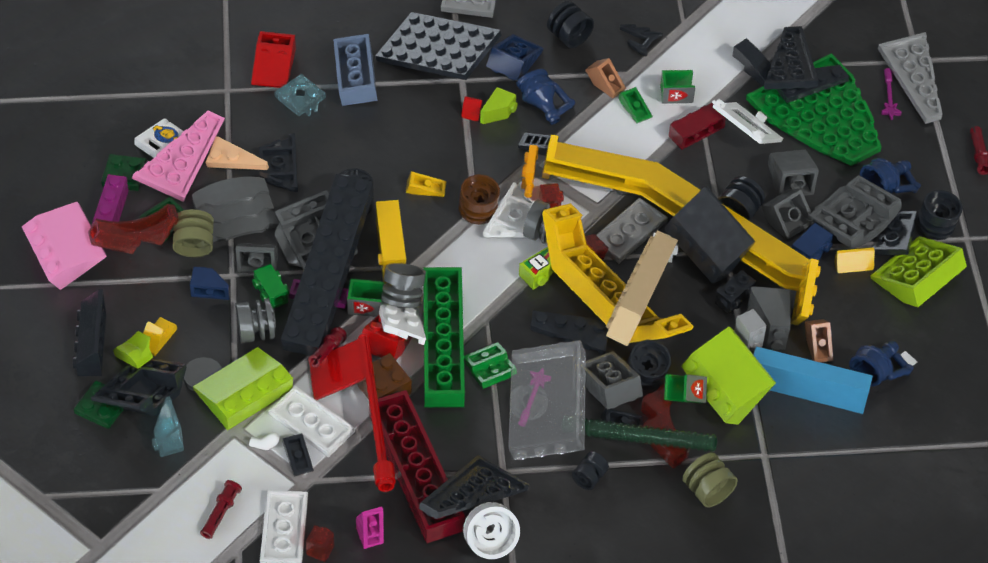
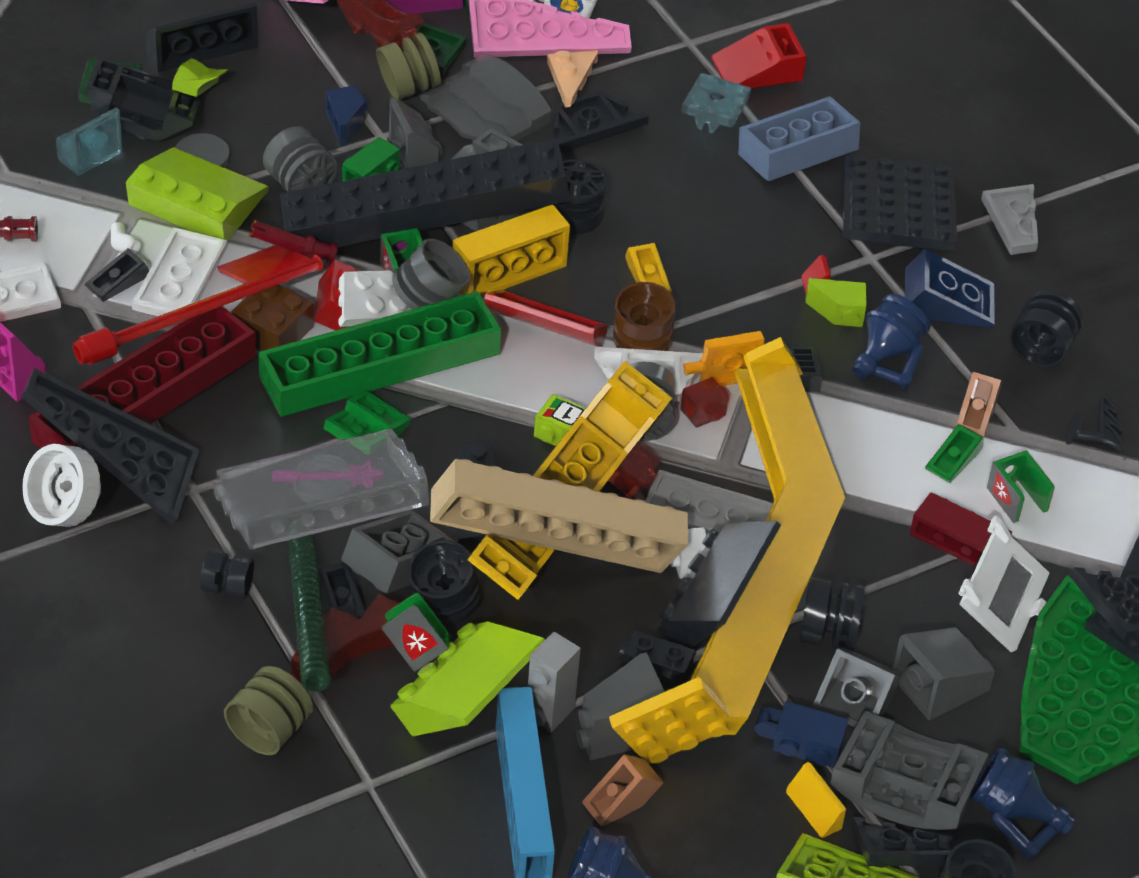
camera: 65 degrees right, 5 degrees down
yellow slope [143,317,177,356] -> none
none -> red slope [484,290,609,347]

